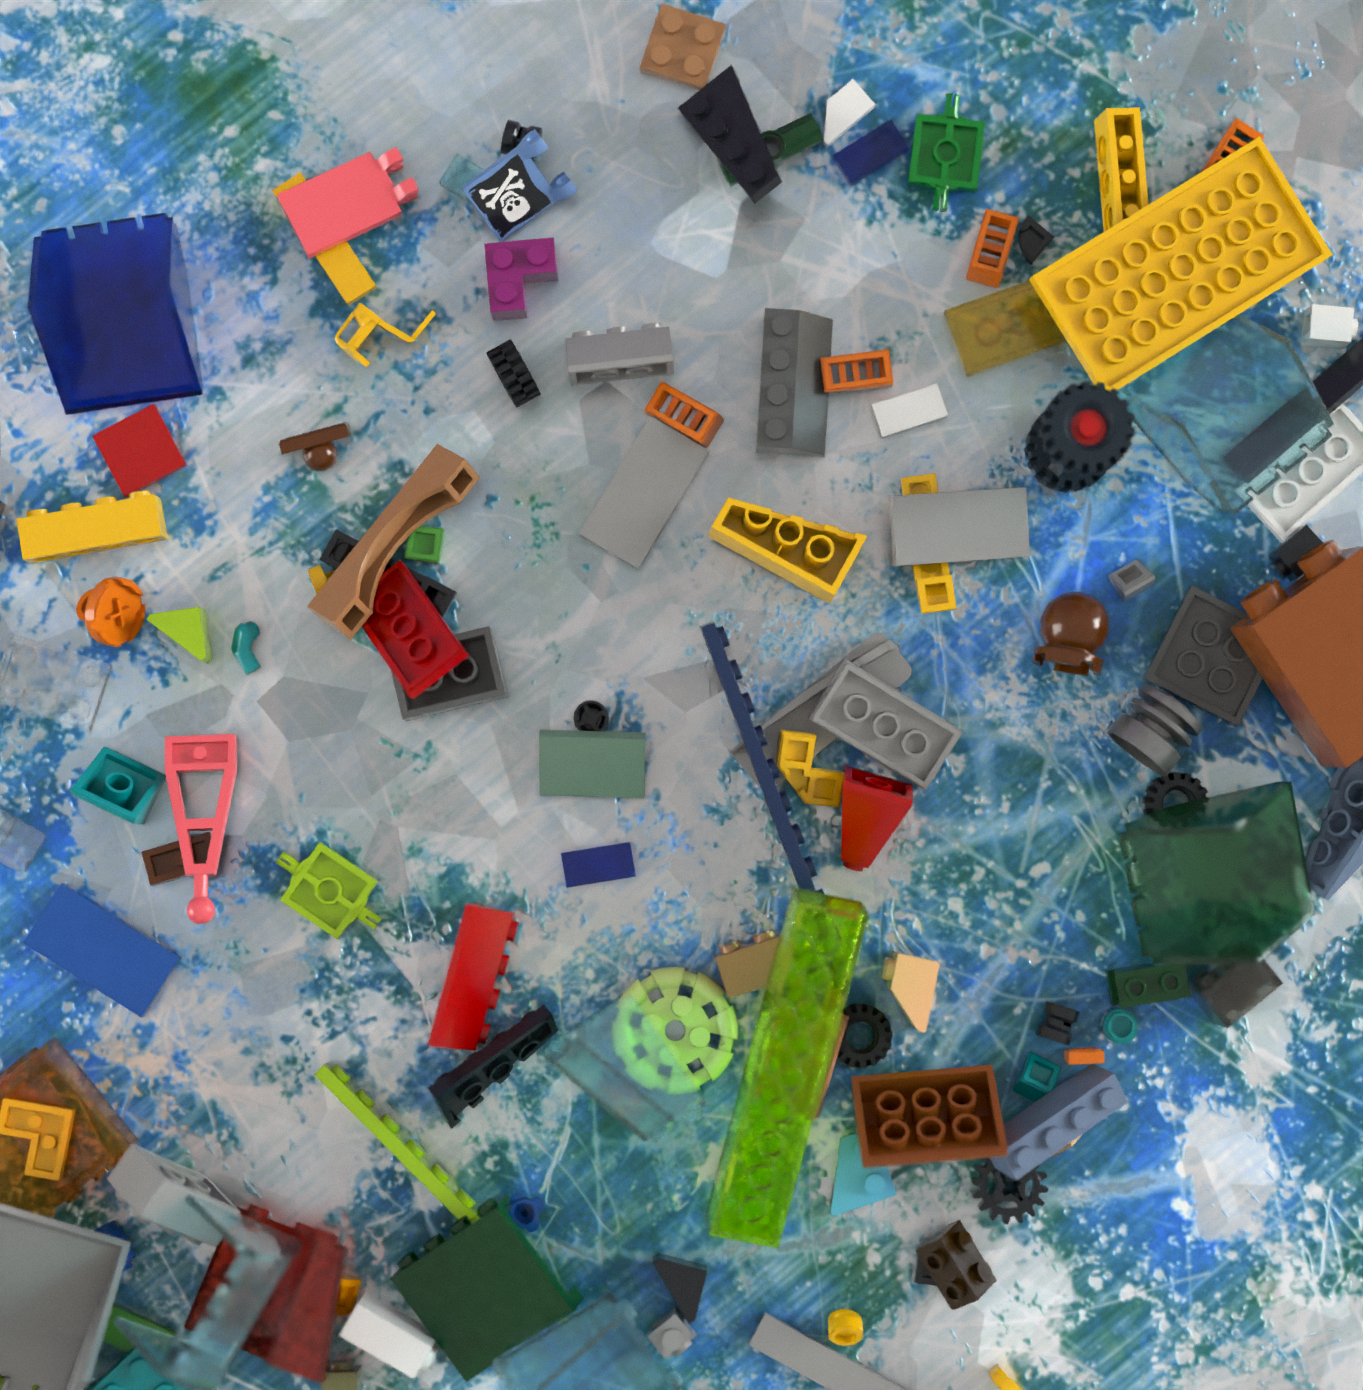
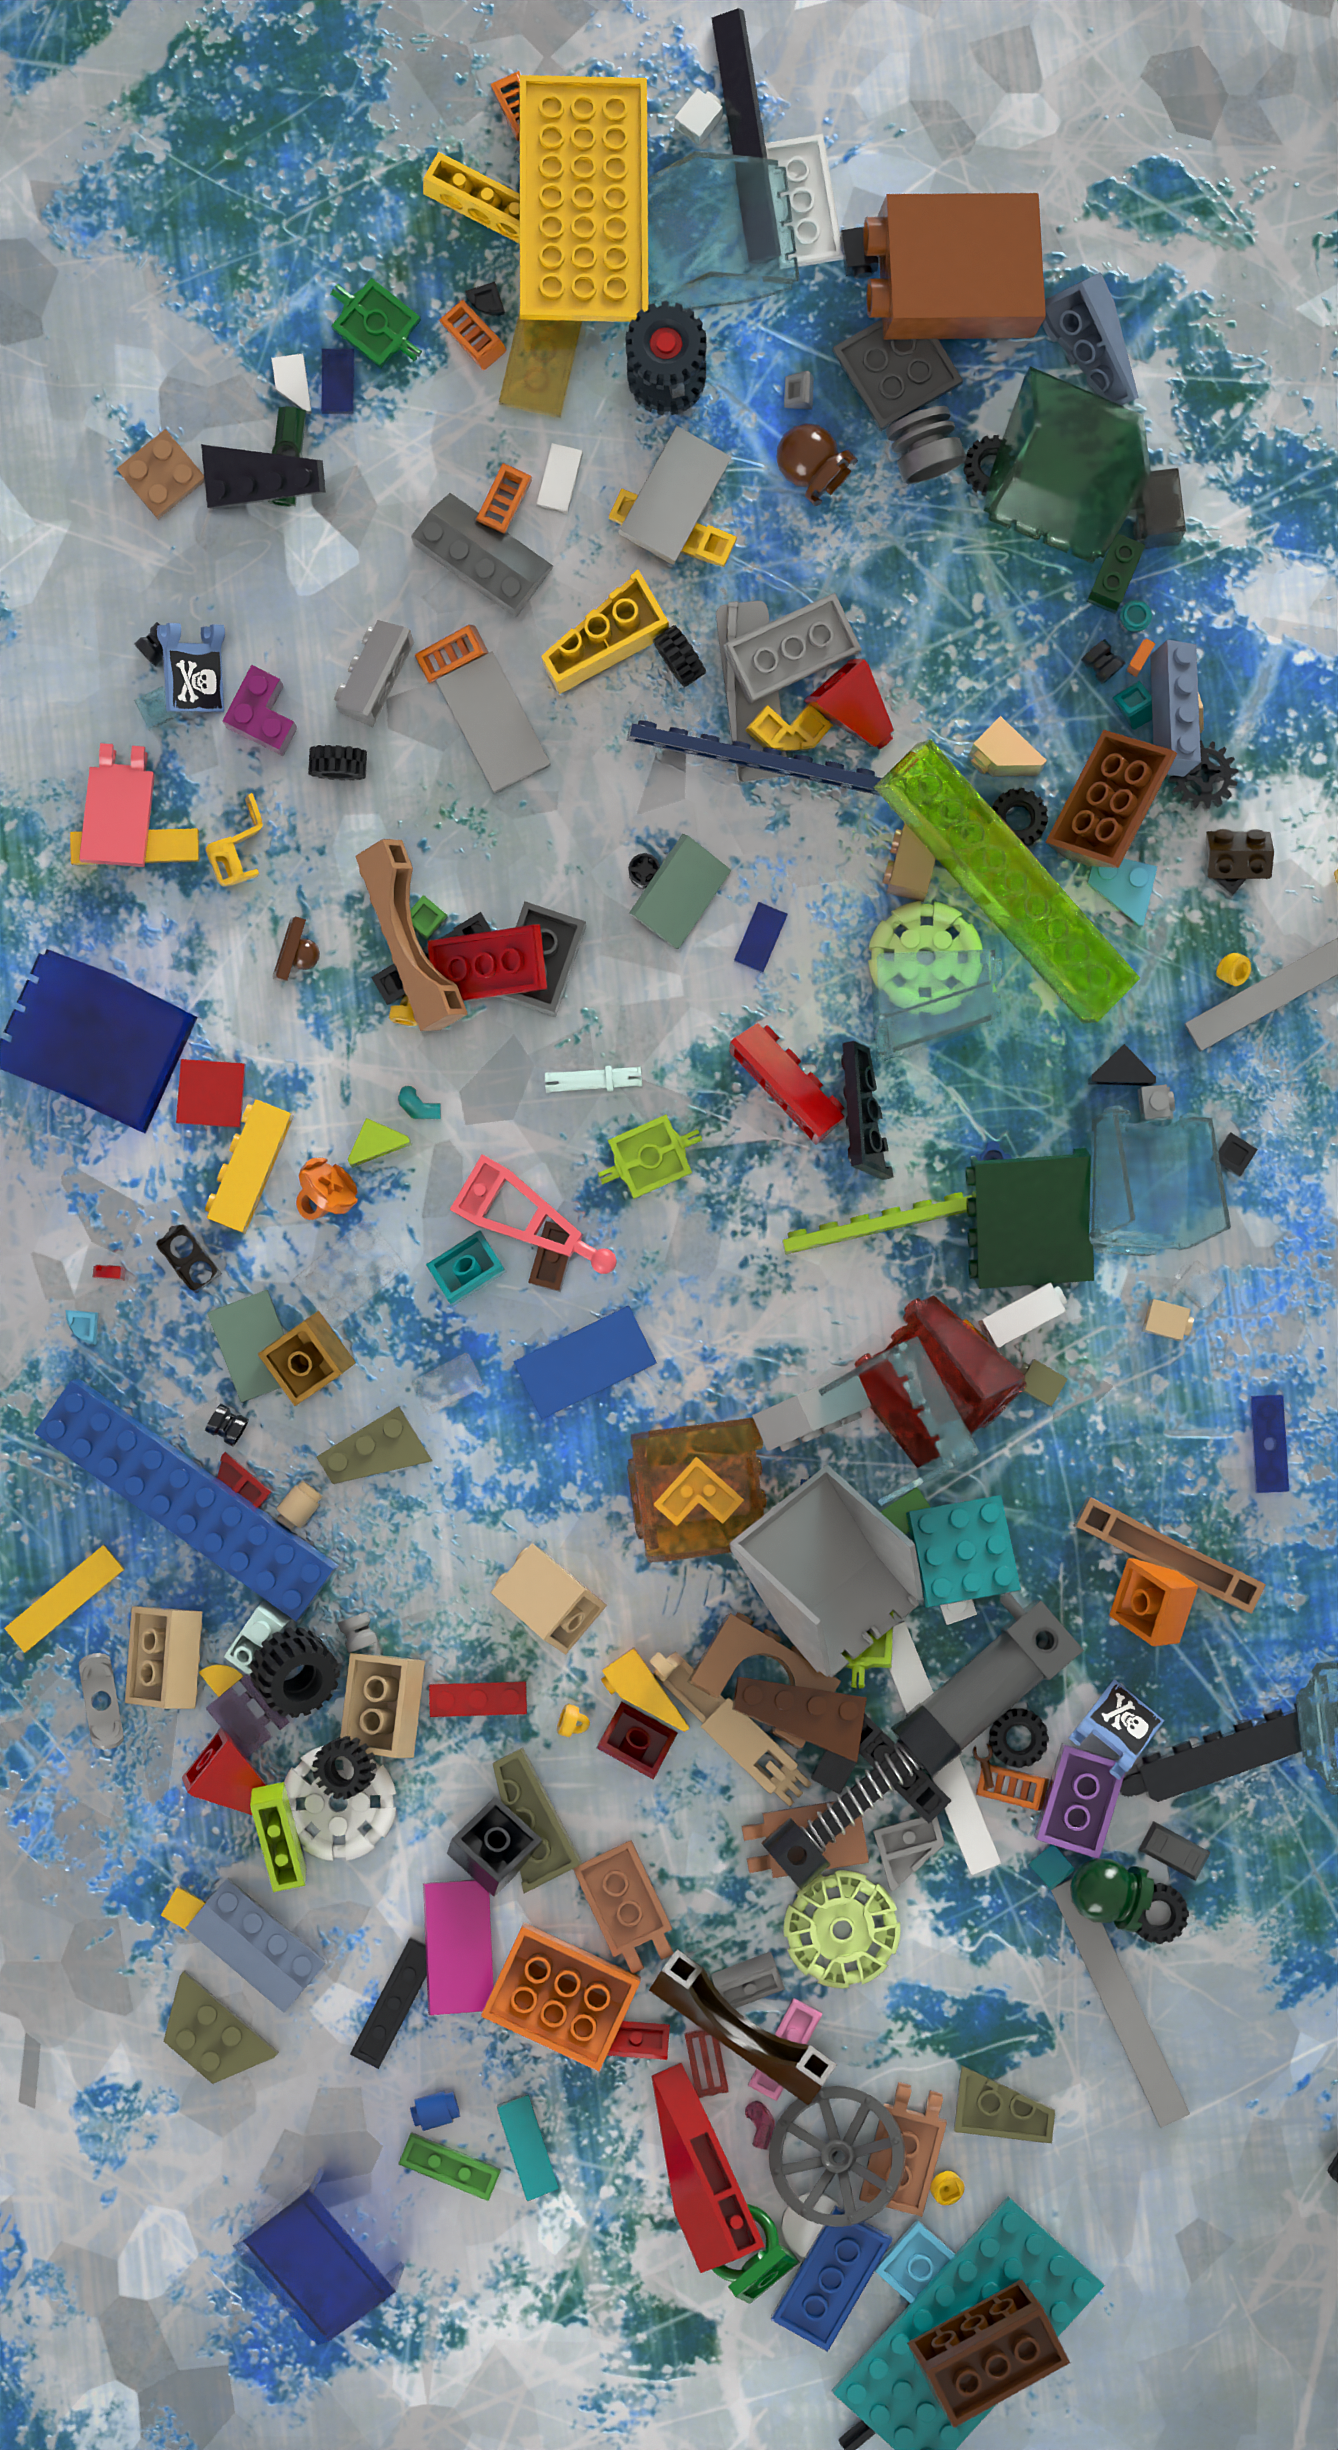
camera: 55 degrees left, 0 degrees up
none -> light aqua pin [545,1066,642,1093]
none -> black tyre [653,625,706,687]

